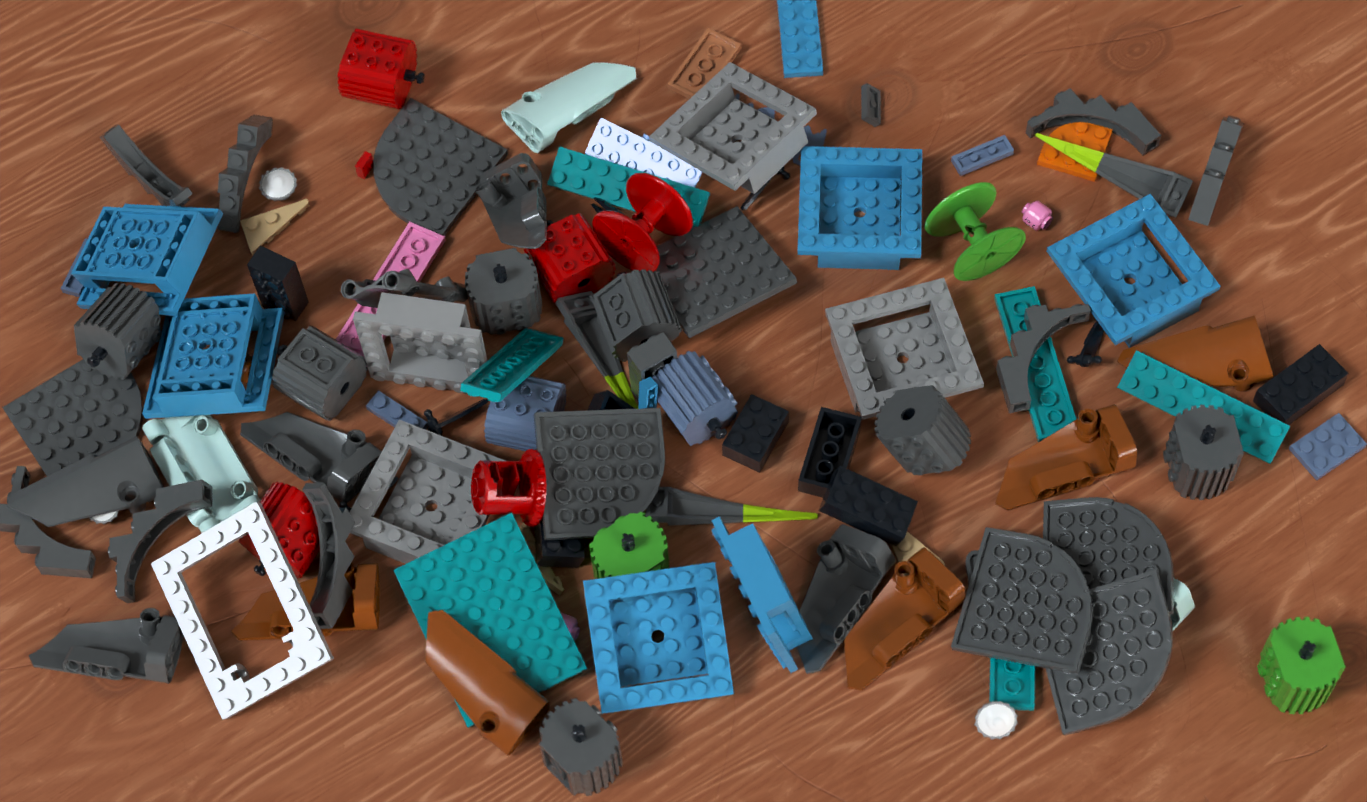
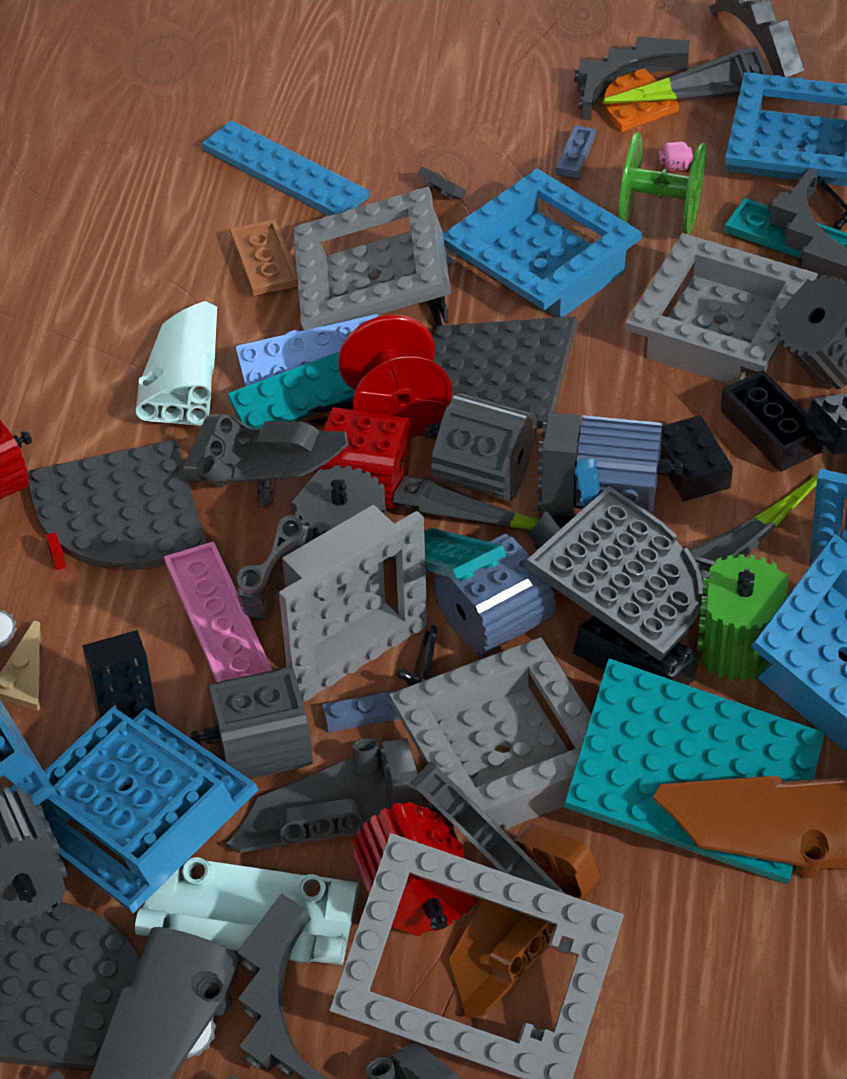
camera: 50 degrees left, 15 degrees down
red piece [471,449,547,527] -> none

